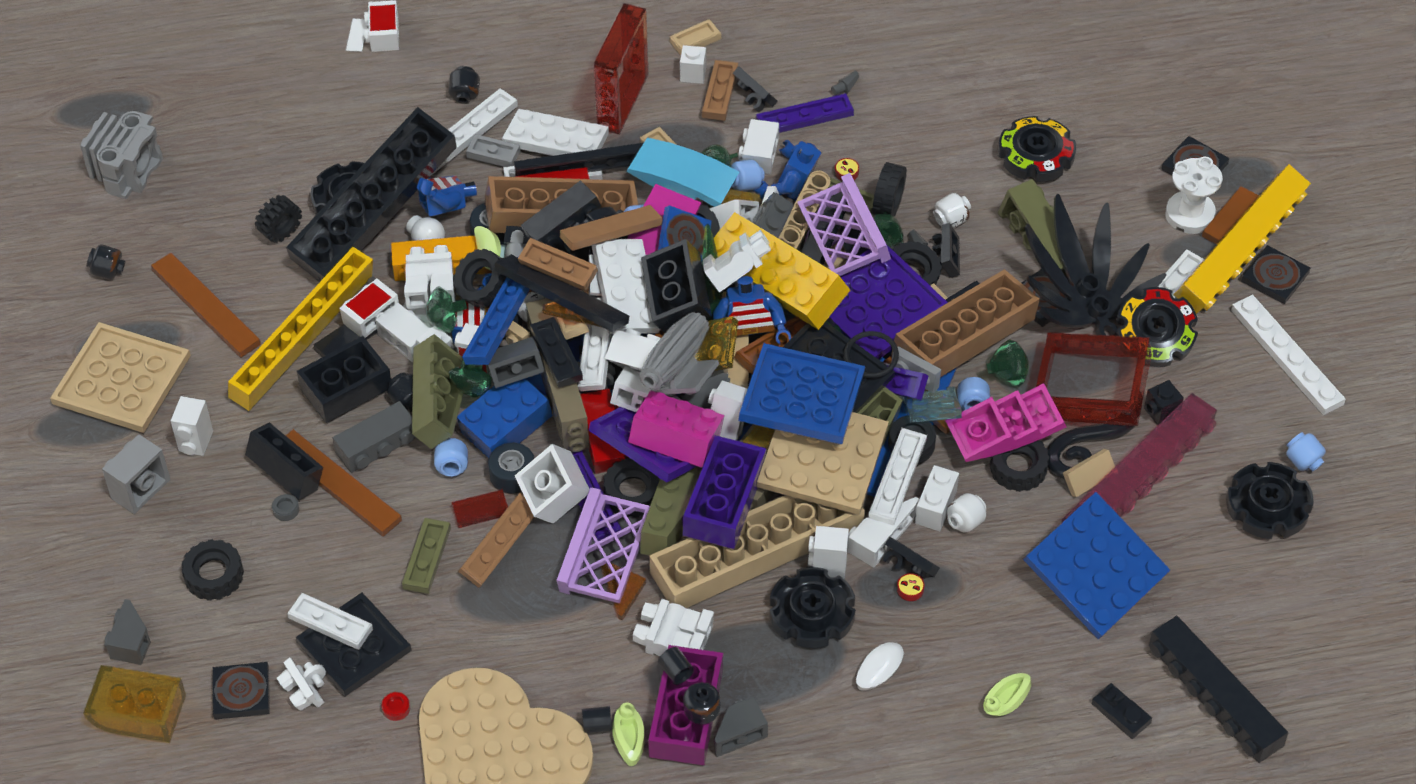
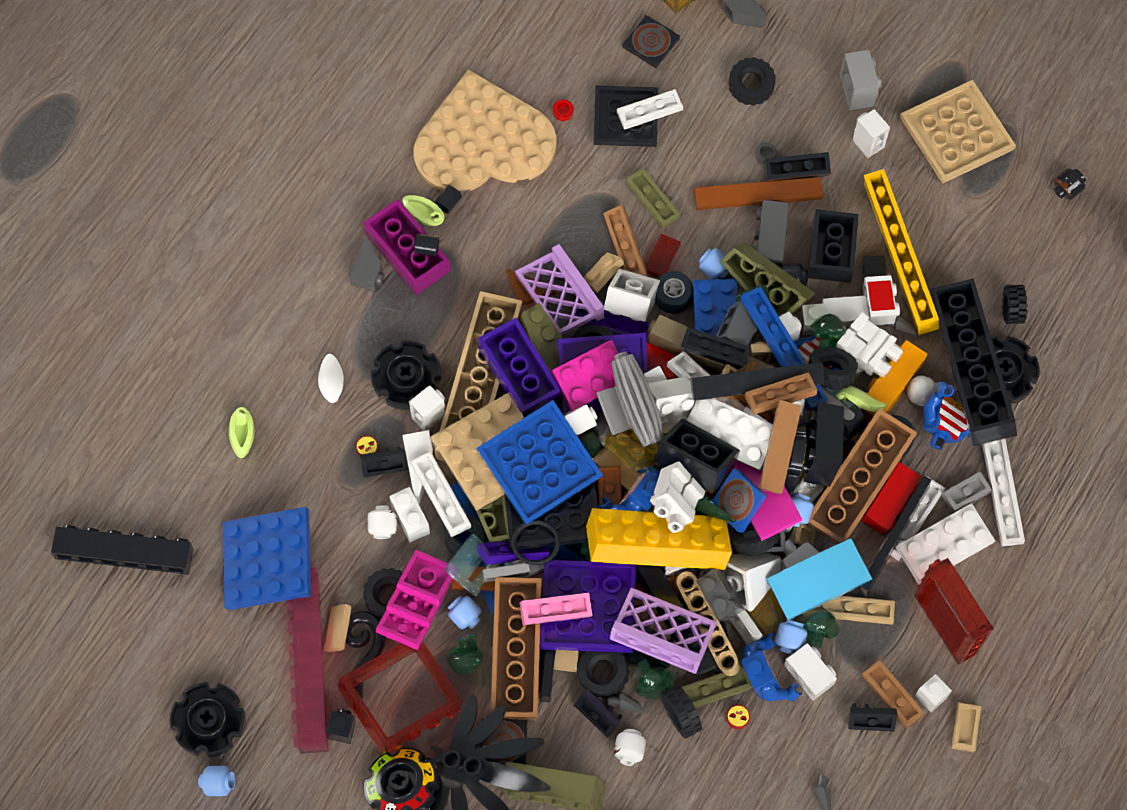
camera: 130 degrees right, 15 degrees up
dark orange tile [151,253,261,358] -> none
white hips [277,658,326,711] -> none
black head [448,66,480,103] -> none
white hips [633,599,714,656] -> none
black head [683,682,720,725] -> none
dark purple tile [756,93,854,133] -> none
black plate [1091,683,1152,739] -> none
none -> bright pink plate [520,593,592,625]
none -> tan plate [584,252,624,293]

